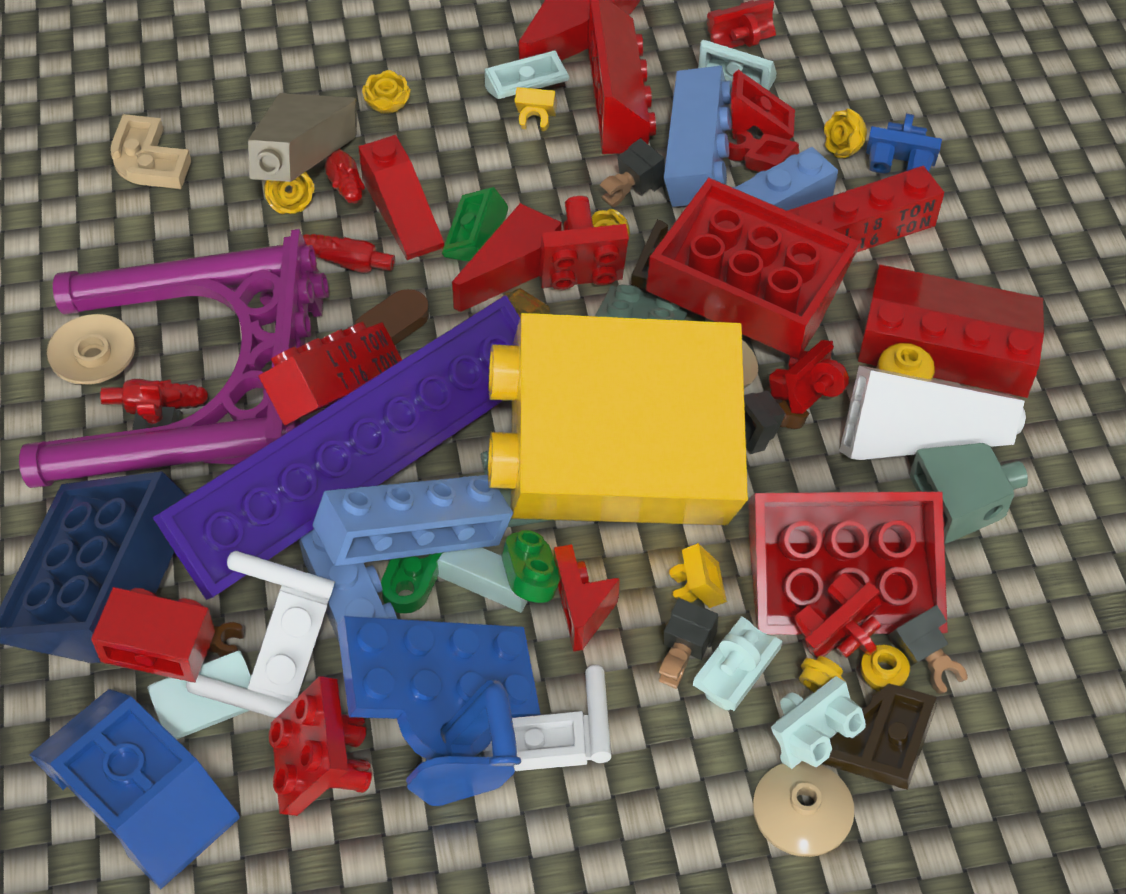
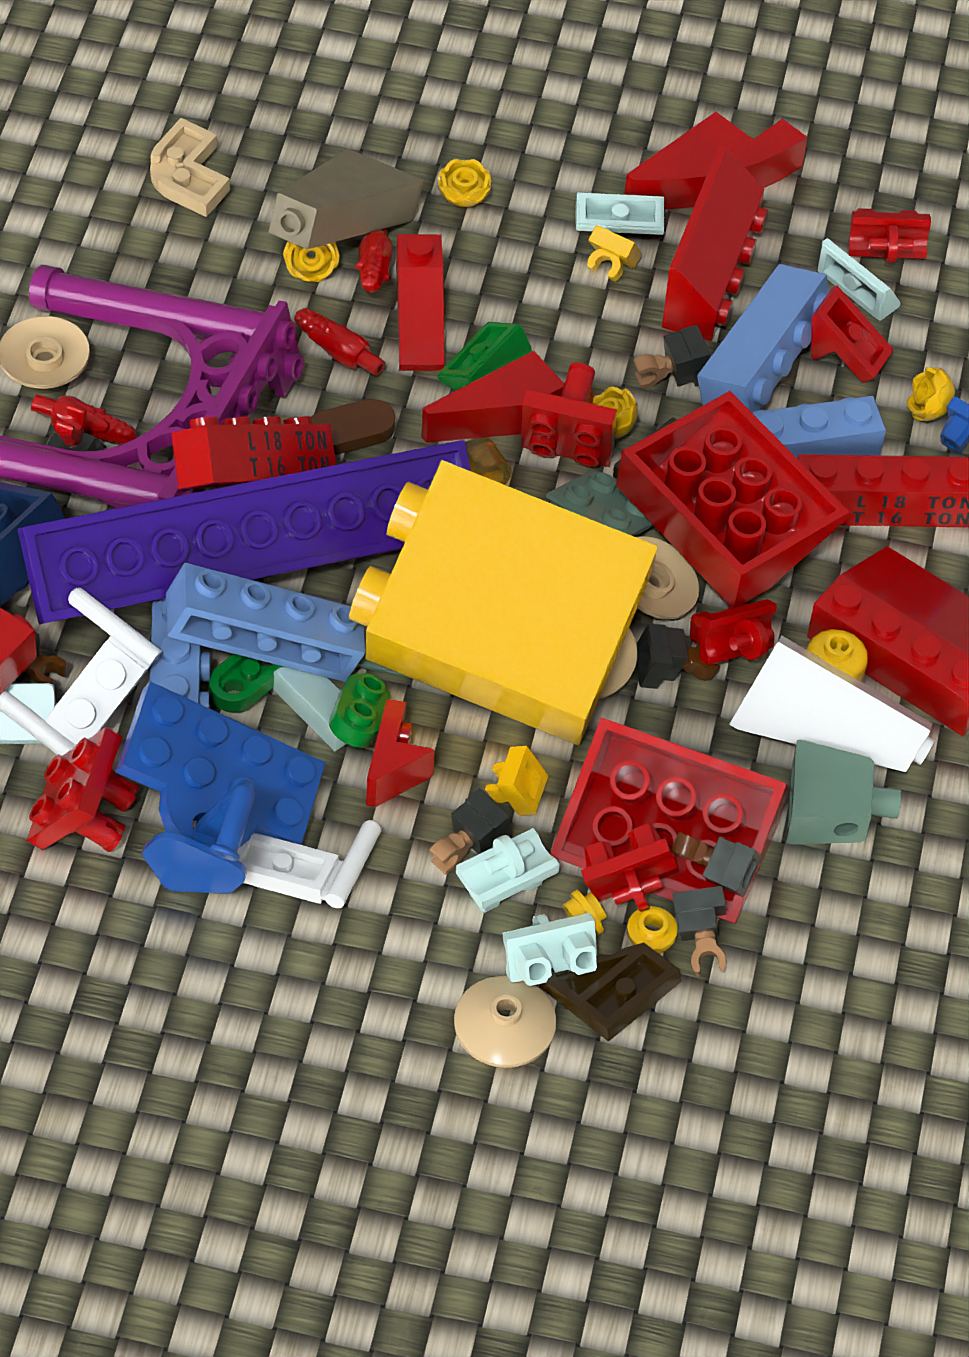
camera: 20 degrees right, 0 degrees up
red plate [727,130,799,172] -> none
none -> pearl dark grey piece [671,832,761,898]

